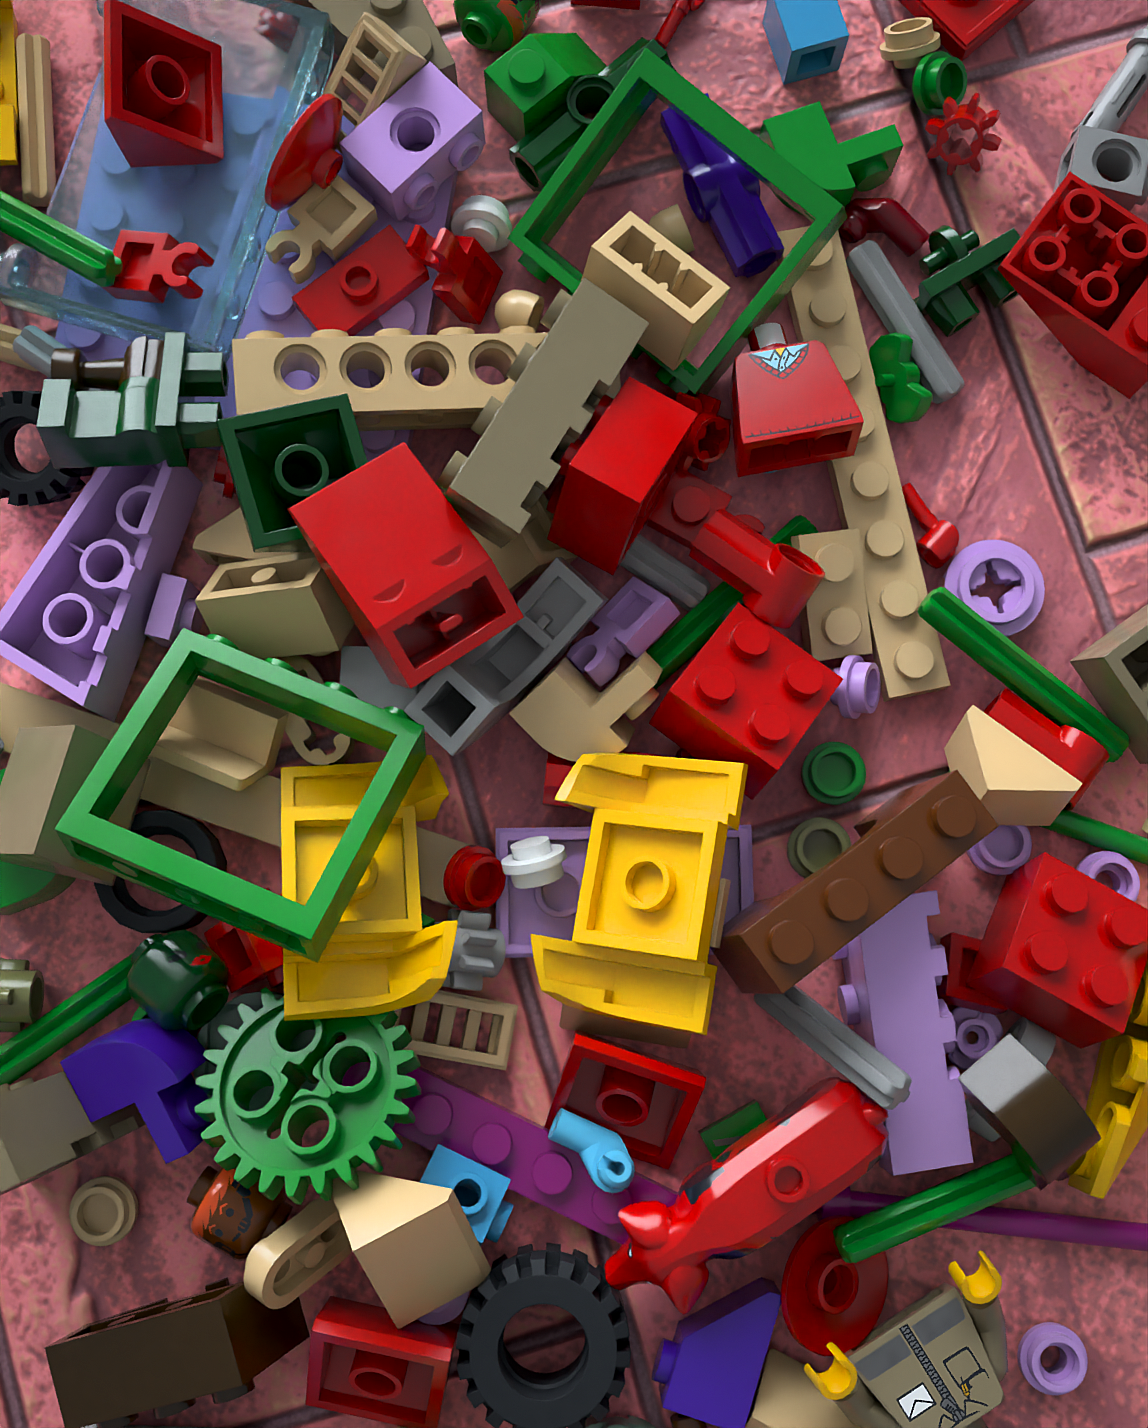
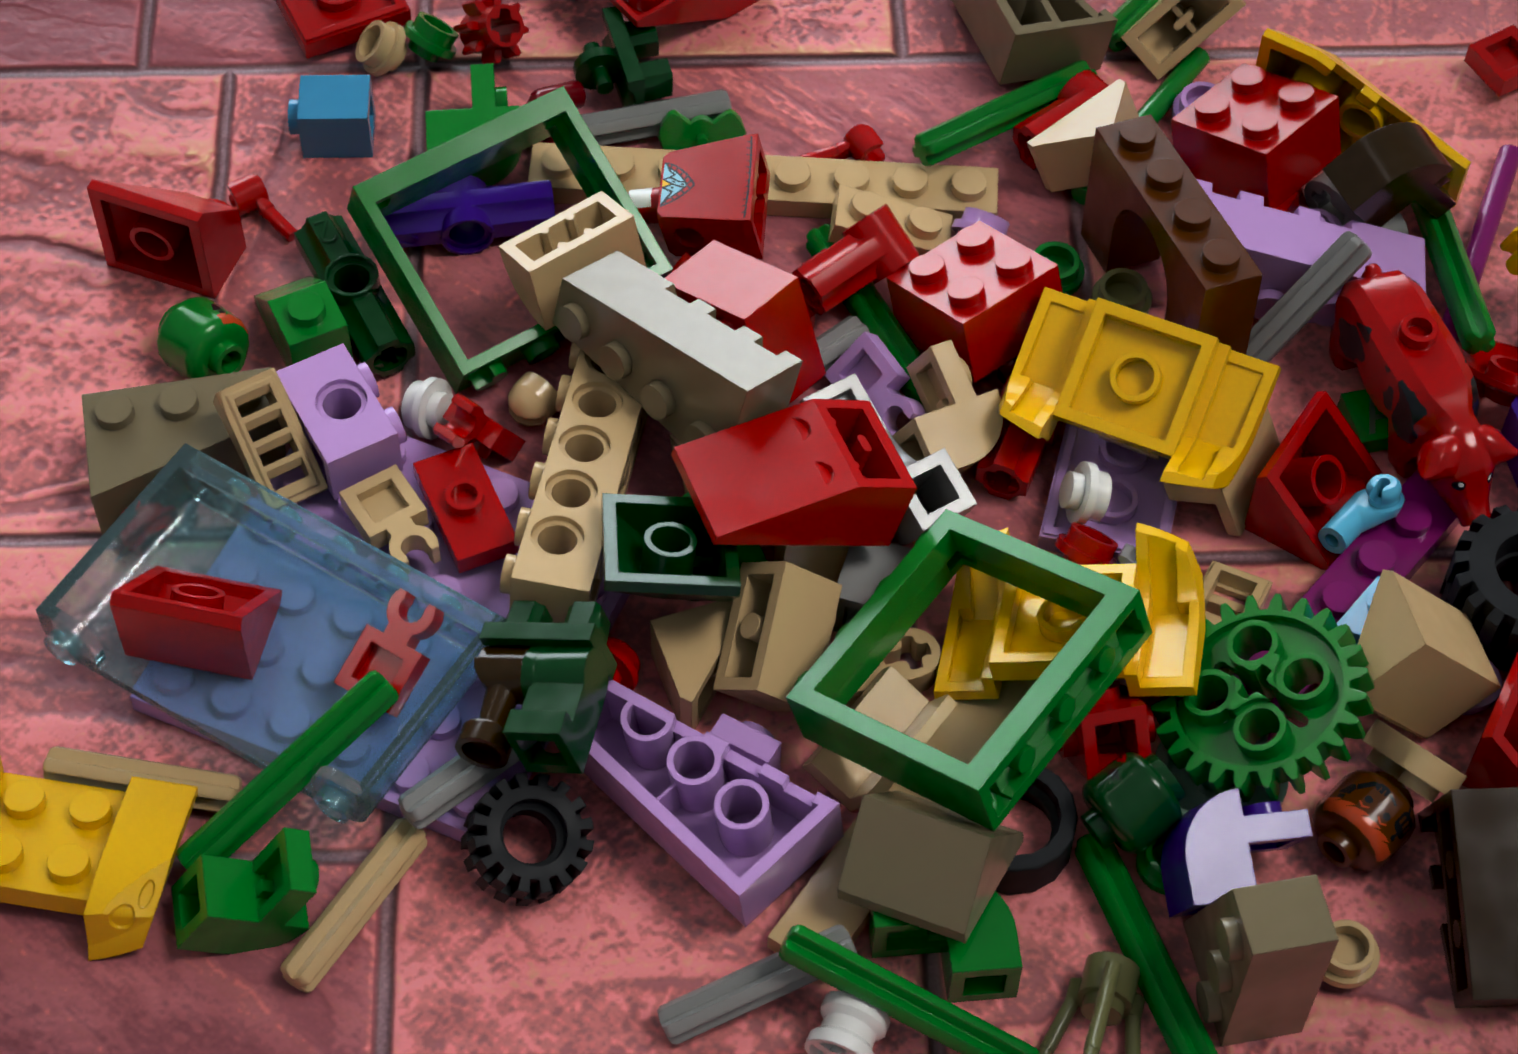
camera: 75 degrees left, 25 degrees down
red dish [265,93,343,211] -> none
tan hinge [648,204,695,254] -> none
lavender gear [943,540,1045,637] -> none

